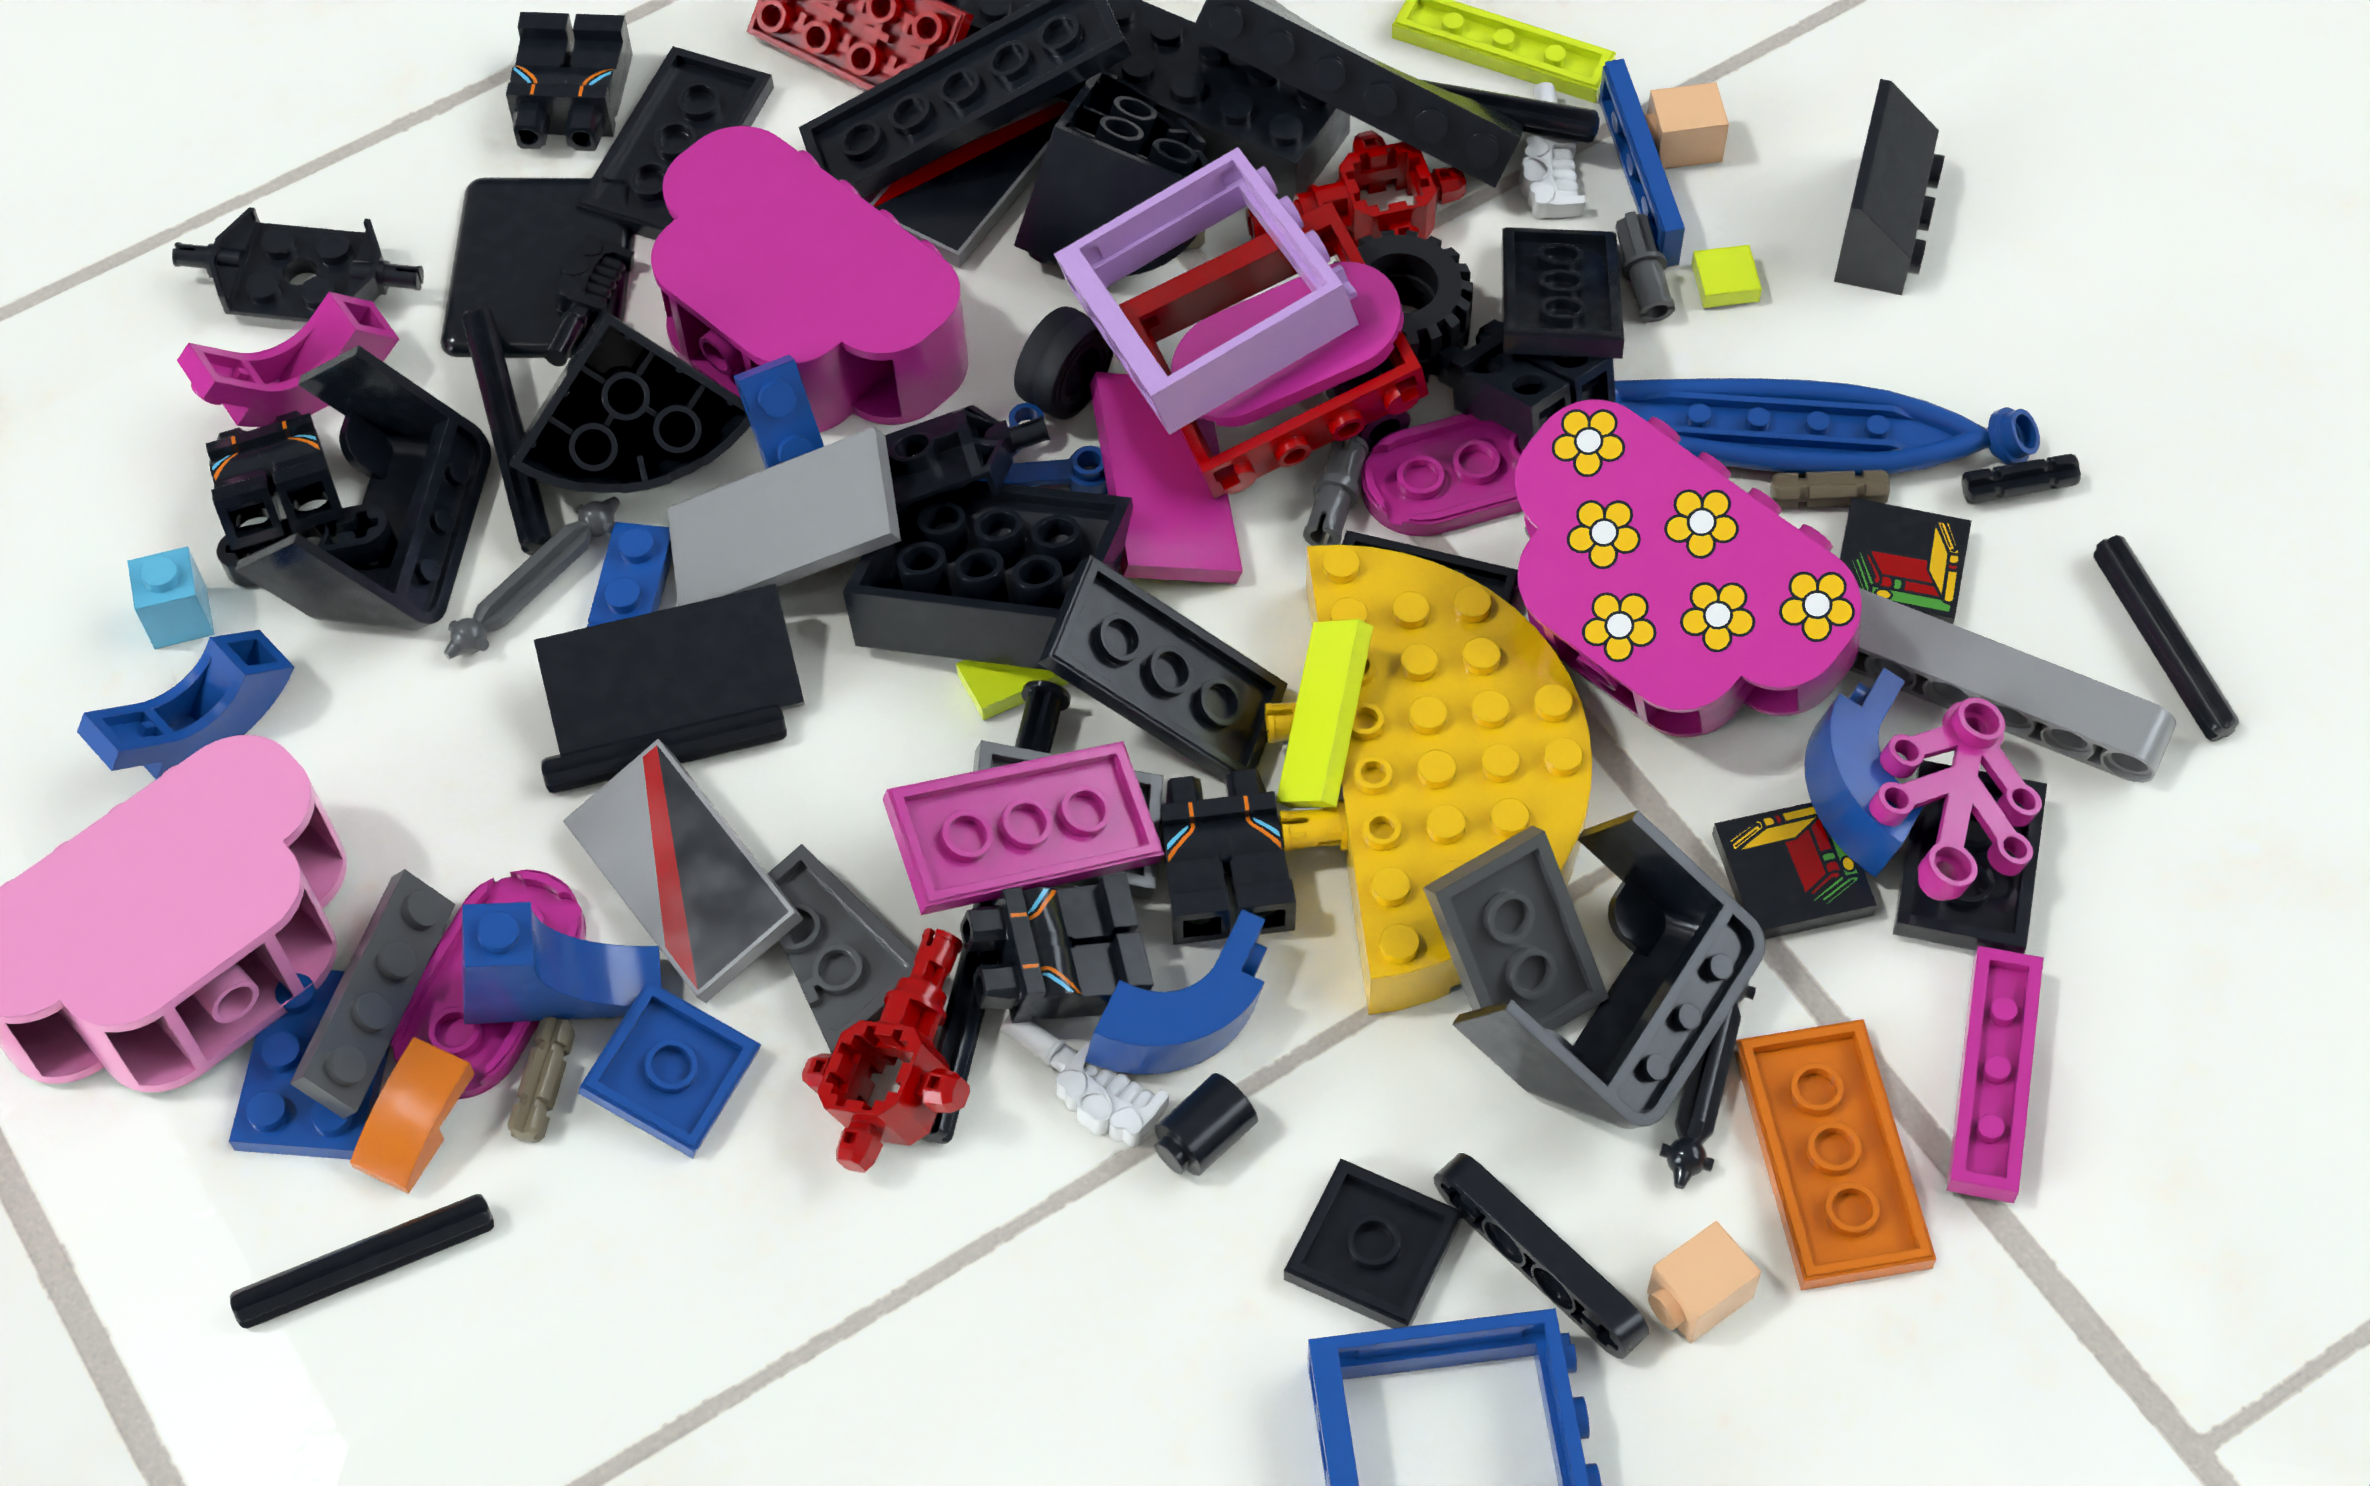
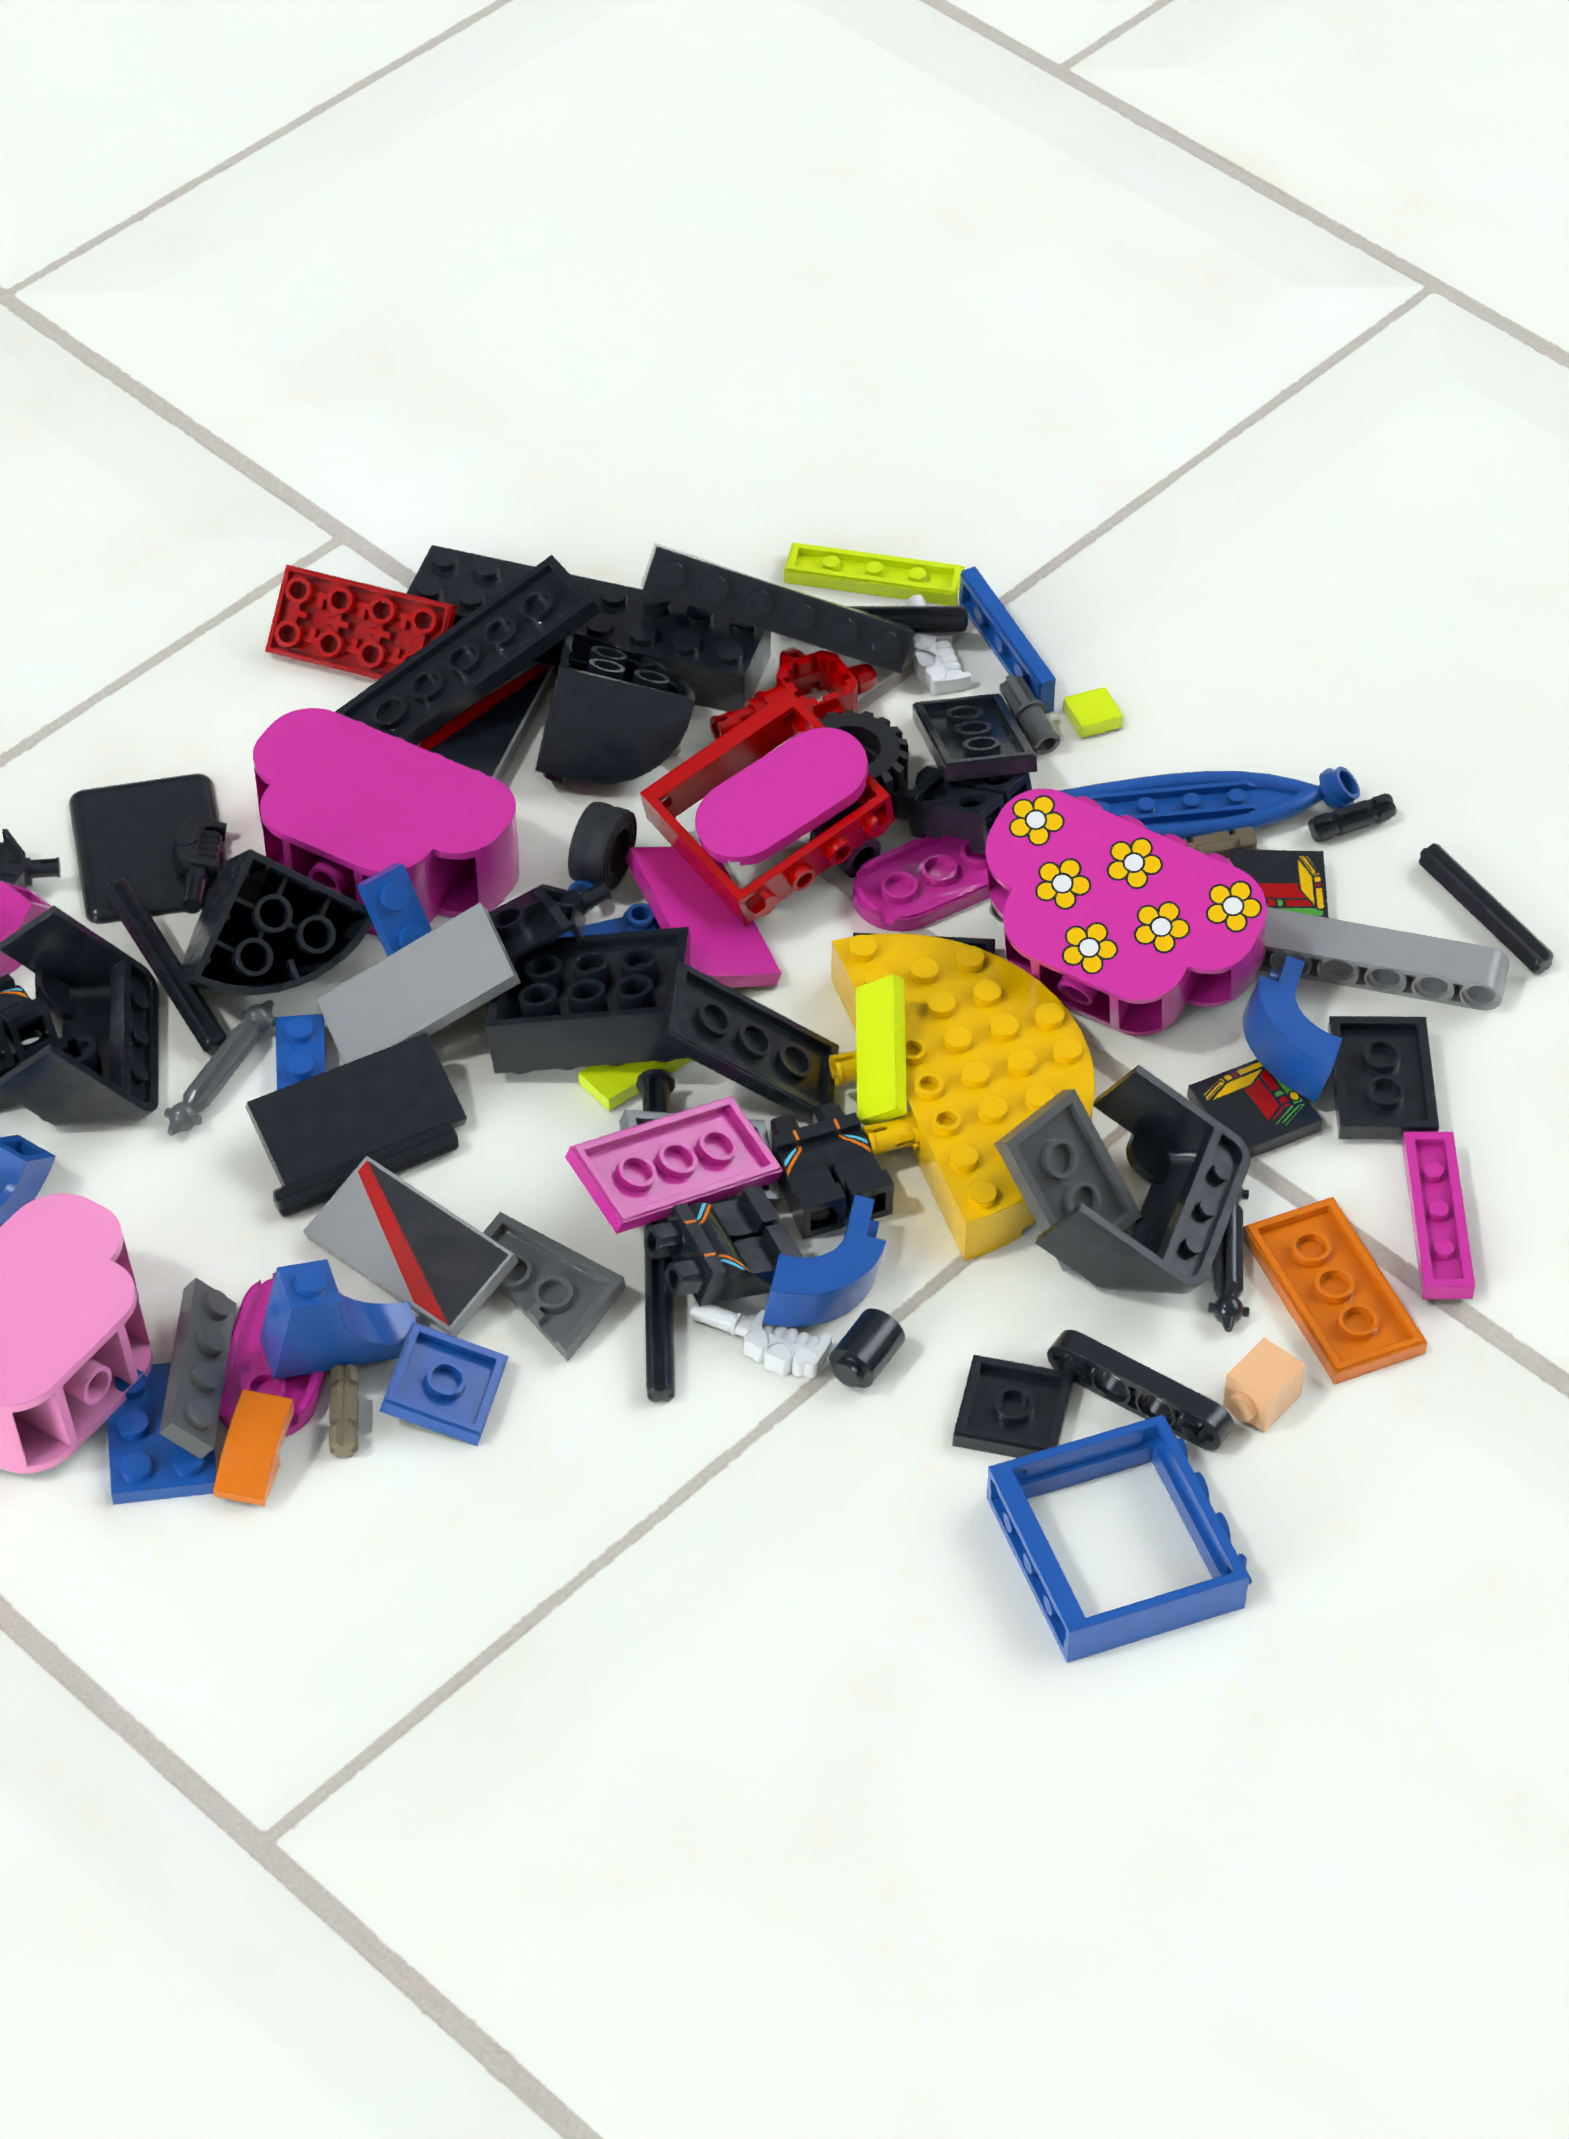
camera: 15 degrees left, 10 degrees down
black axle [229,1194,494,1329] -> none
black hips [506,12,633,151] -> none
black tile [576,46,774,240] -> none
red piece [802,928,970,1173] -> none
lavender window [1054,147,1359,435] -> none
dark grey pin [1303,436,1369,546] -> none
light nougat brick [1644,82,1729,169] -> none
black slope [1834,79,1945,295] -> none
dark pink plant [1869,697,2042,901] -> none

